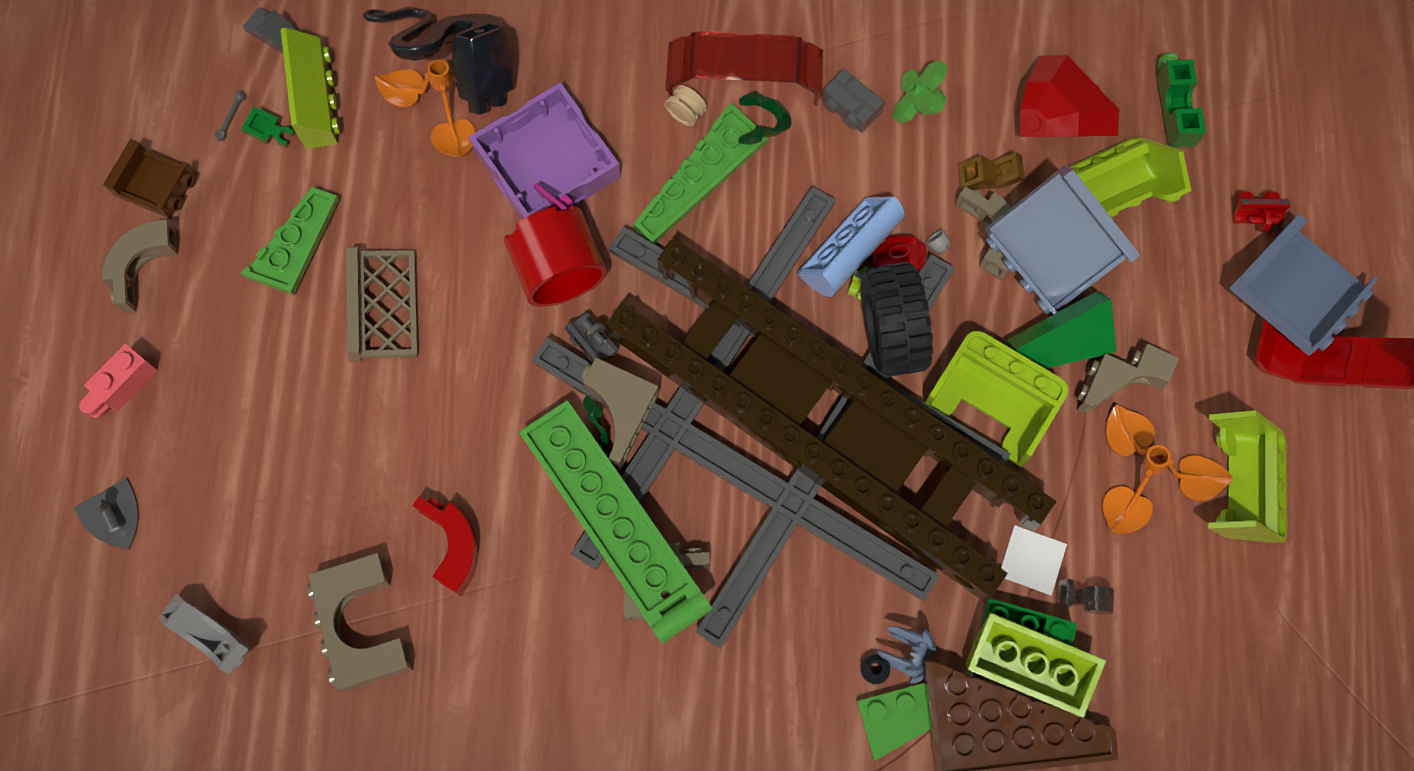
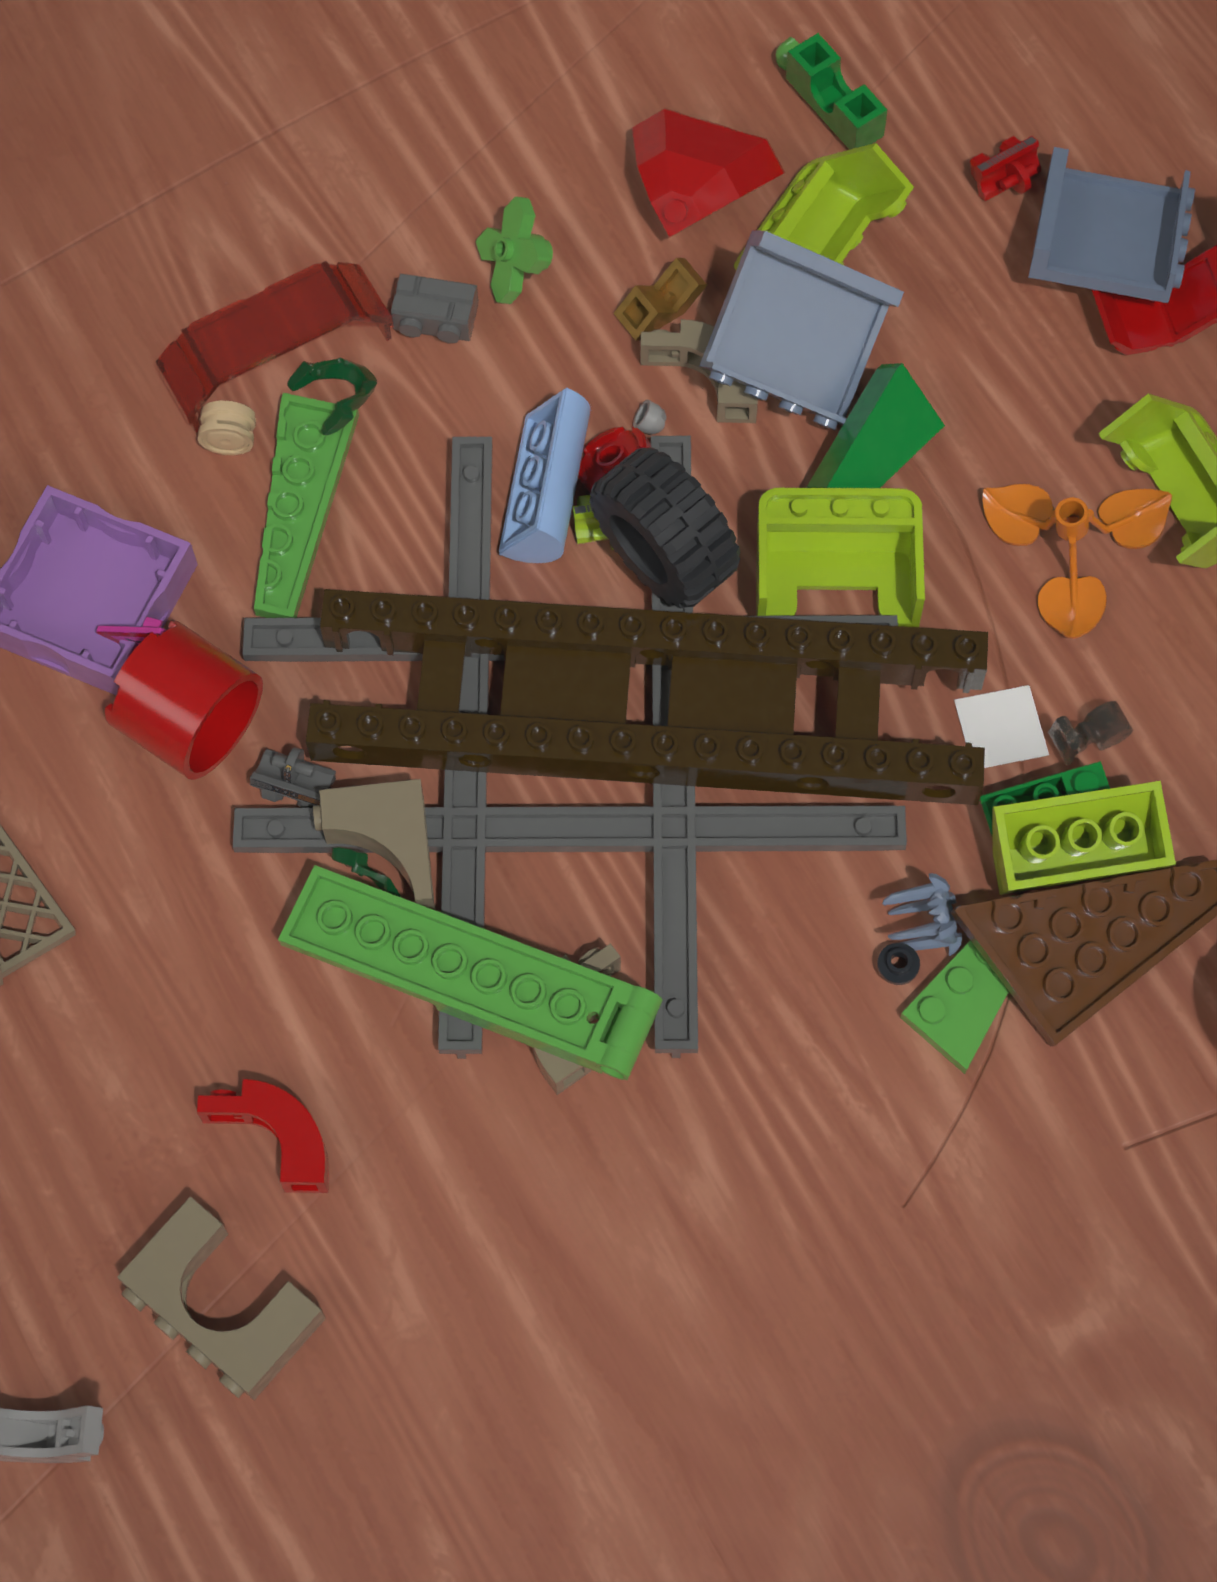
camera: 30 degrees left, 5 degrees down
dark tan arch [1077,344,1179,413] -> none

